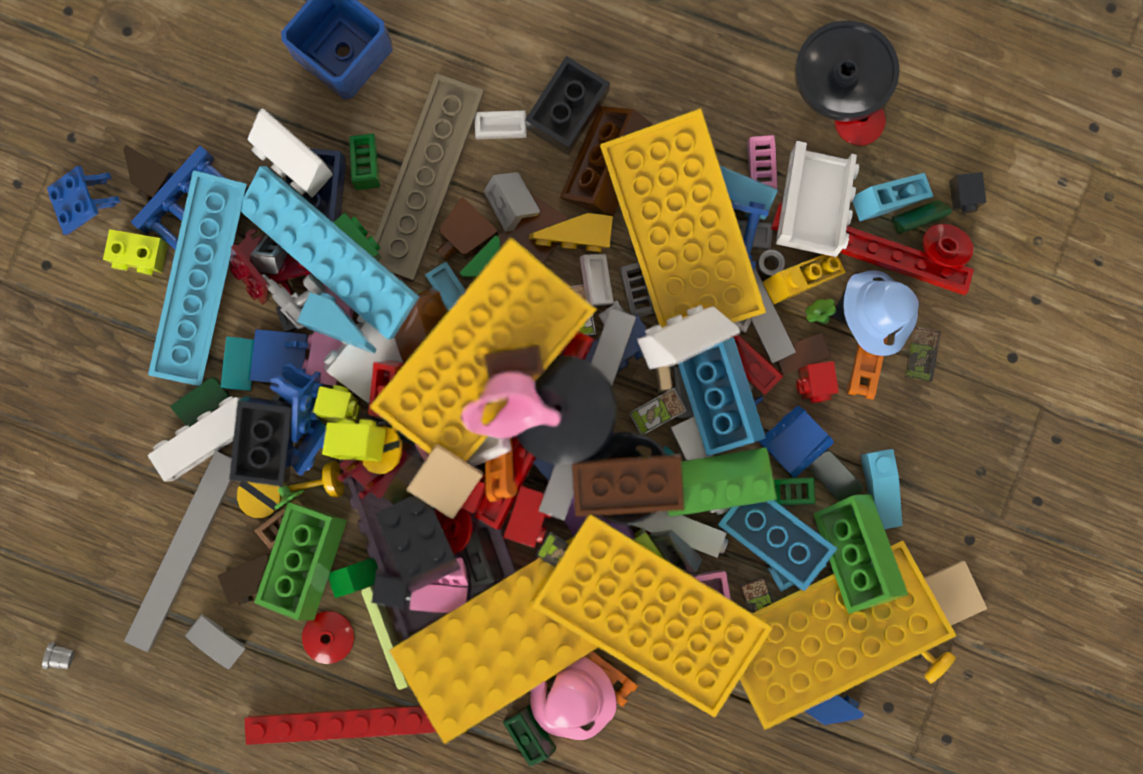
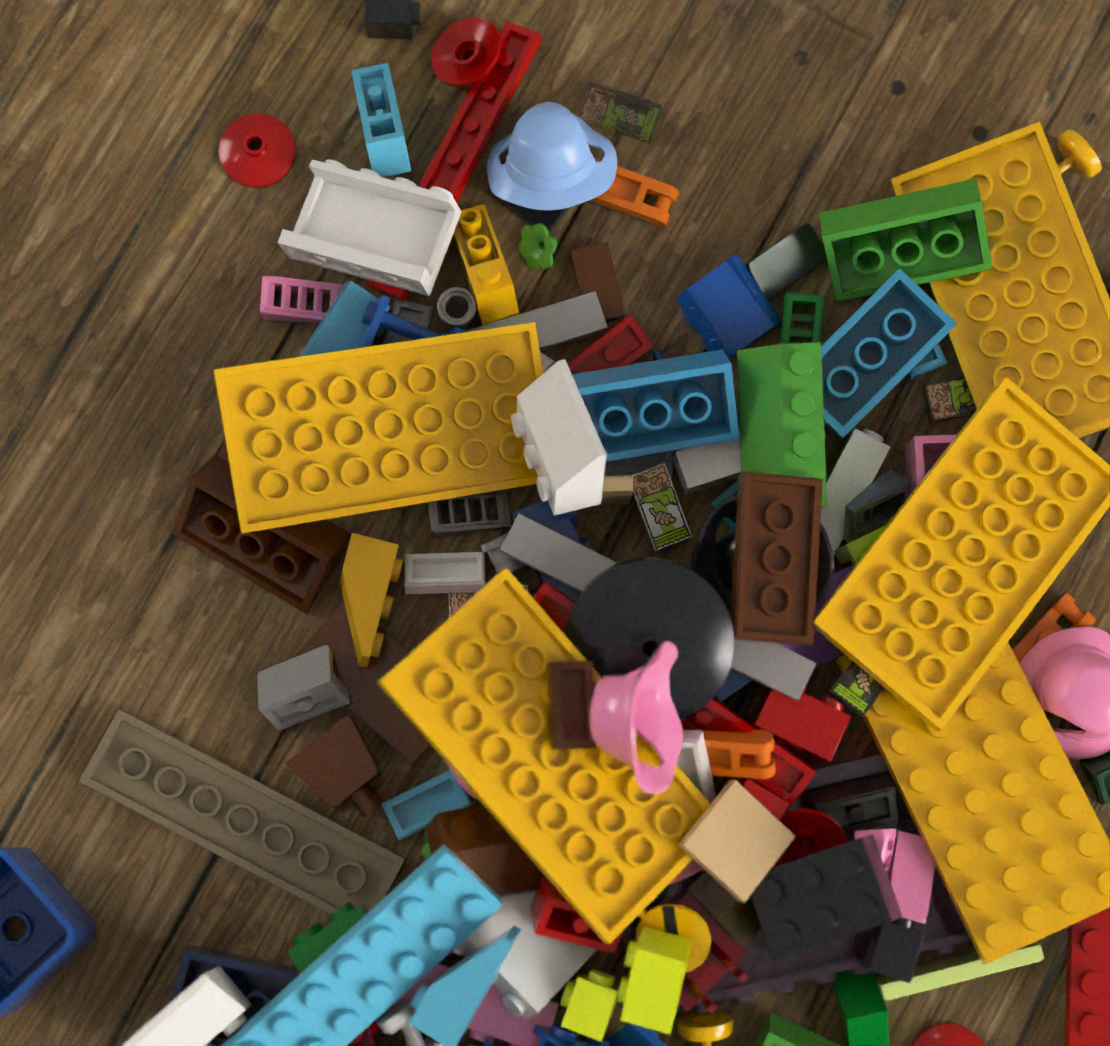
camera: 85 degrees left, 5 degrees down
green slope [349,133,380,190] -> none
green slope [460,235,501,280] -> none
white tile [475,110,526,139] -> none
black brick [525,56,610,155] -> none
black dish [795,20,899,121] -> none
red brick [796,361,839,403] -> none
medium azure slope [860,449,903,529] -> none
dark green slope [892,200,952,235] -> none
tan tile [924,560,987,625] -> none

